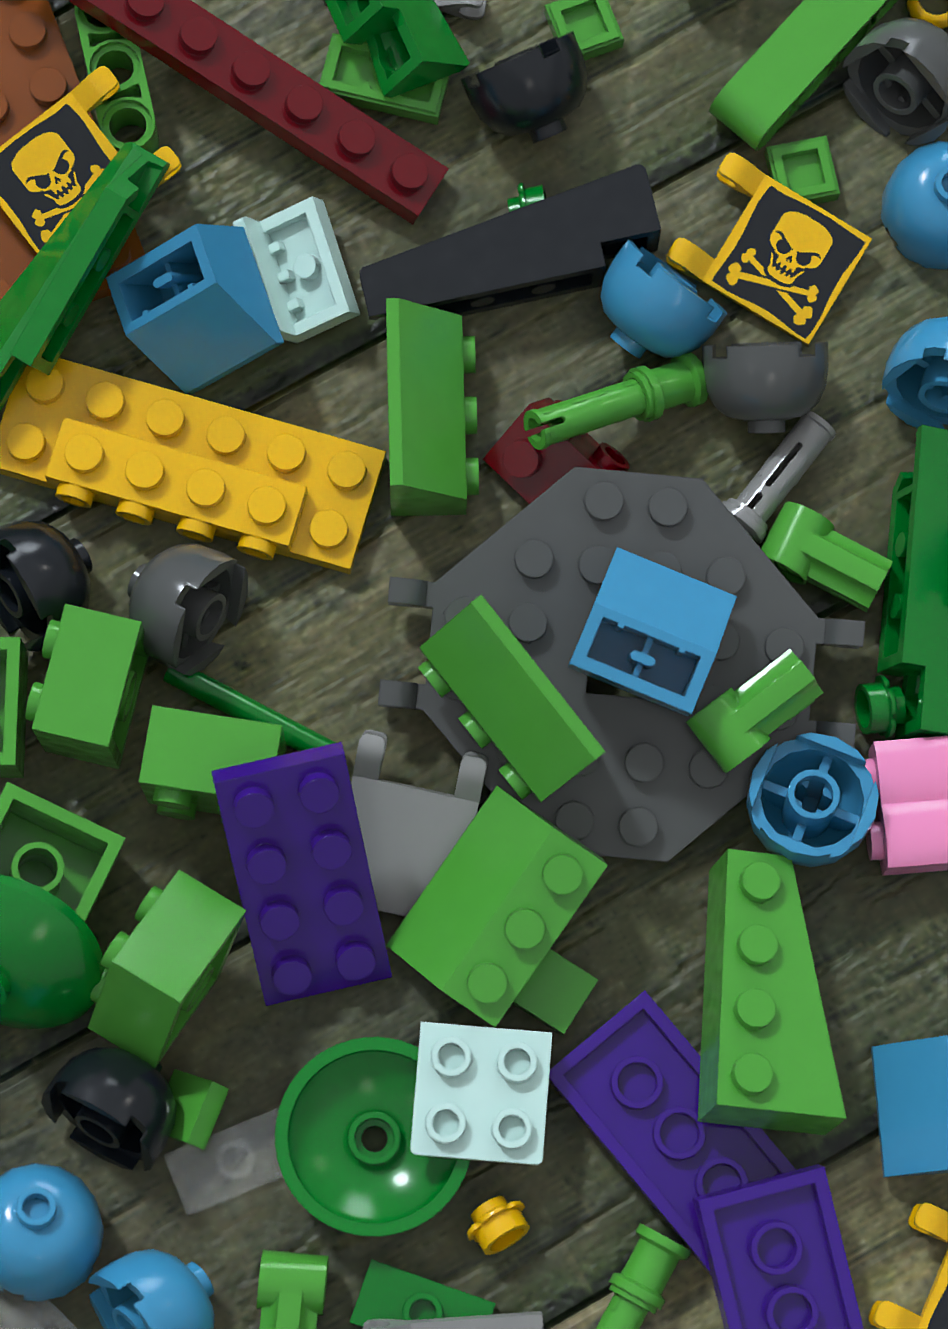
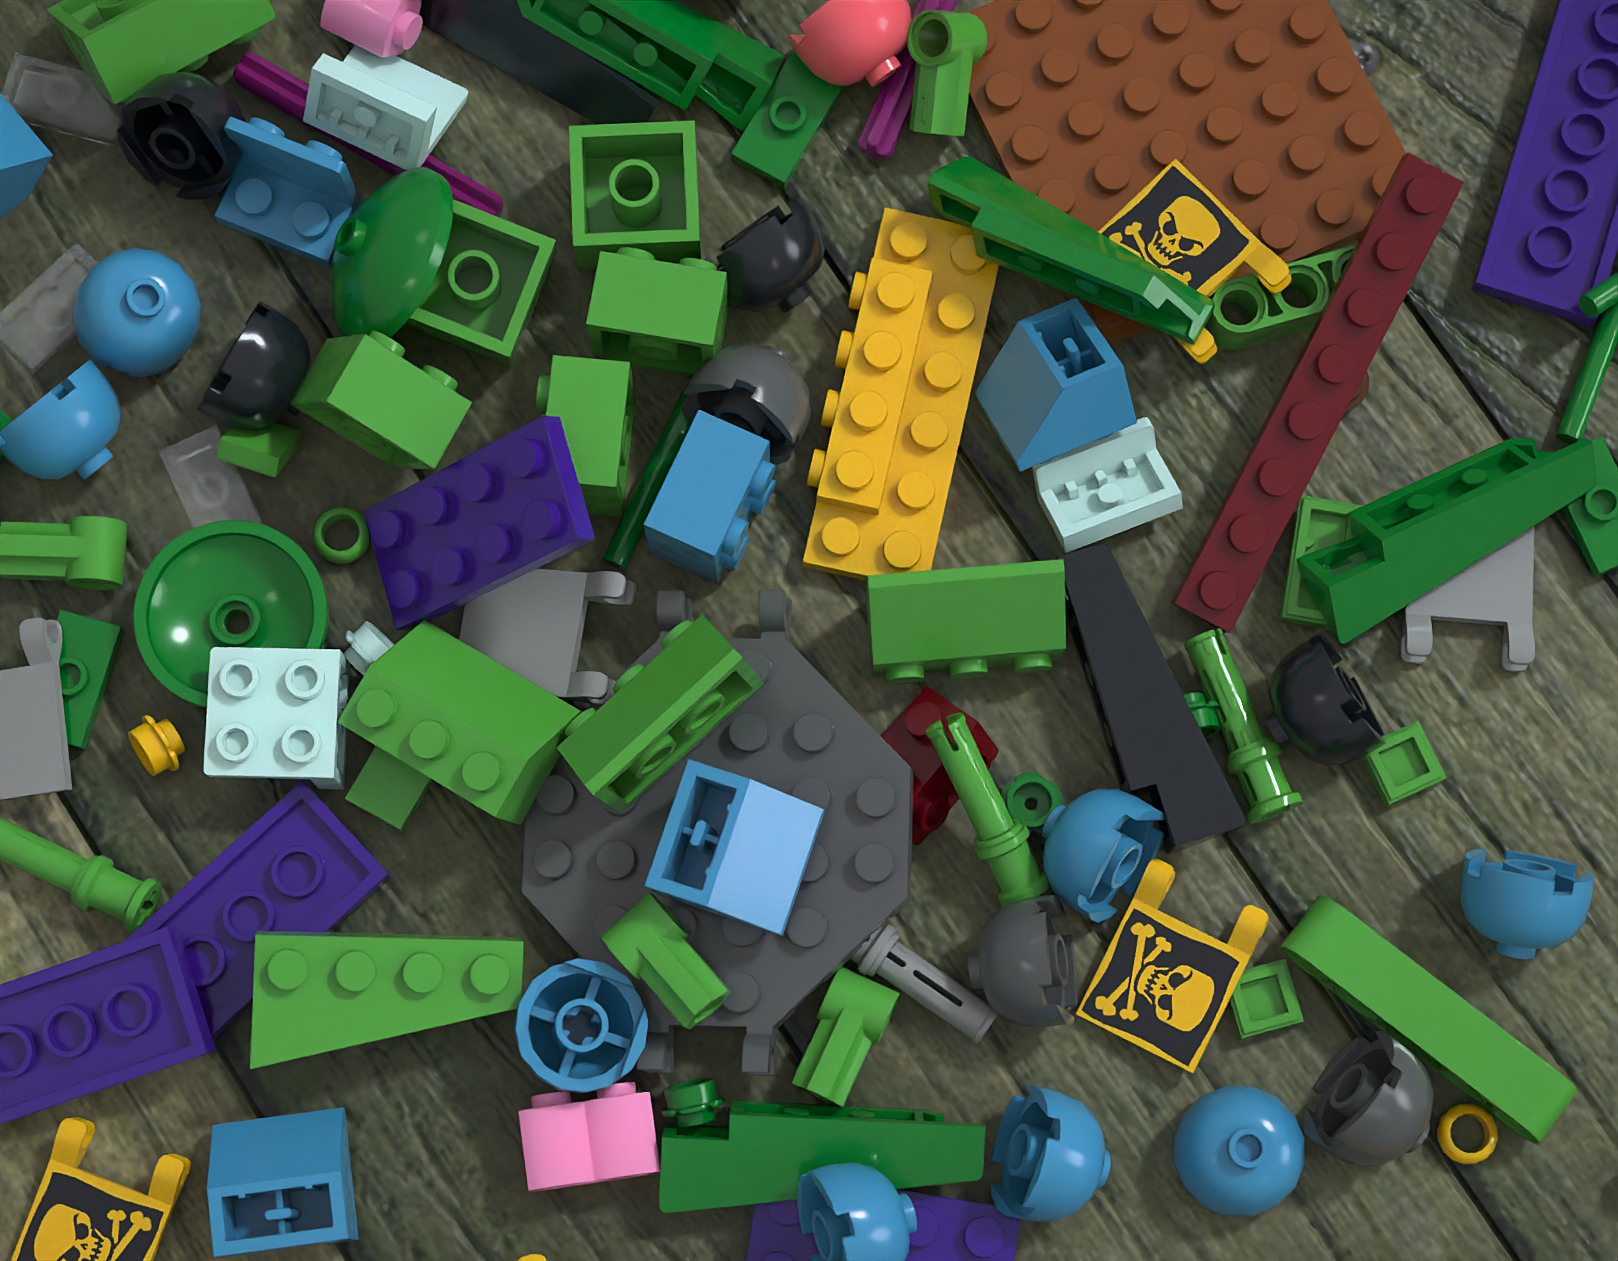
camera: 90 degrees right, 0 degrees up
none -> bright green piece [312,506,371,564]
none -> light aqua plate [344,621,395,675]
none -> dark azure brick [644,410,776,584]
none -> green plate [1000,772,1063,834]
none -> bright green pin [1183,629,1304,824]

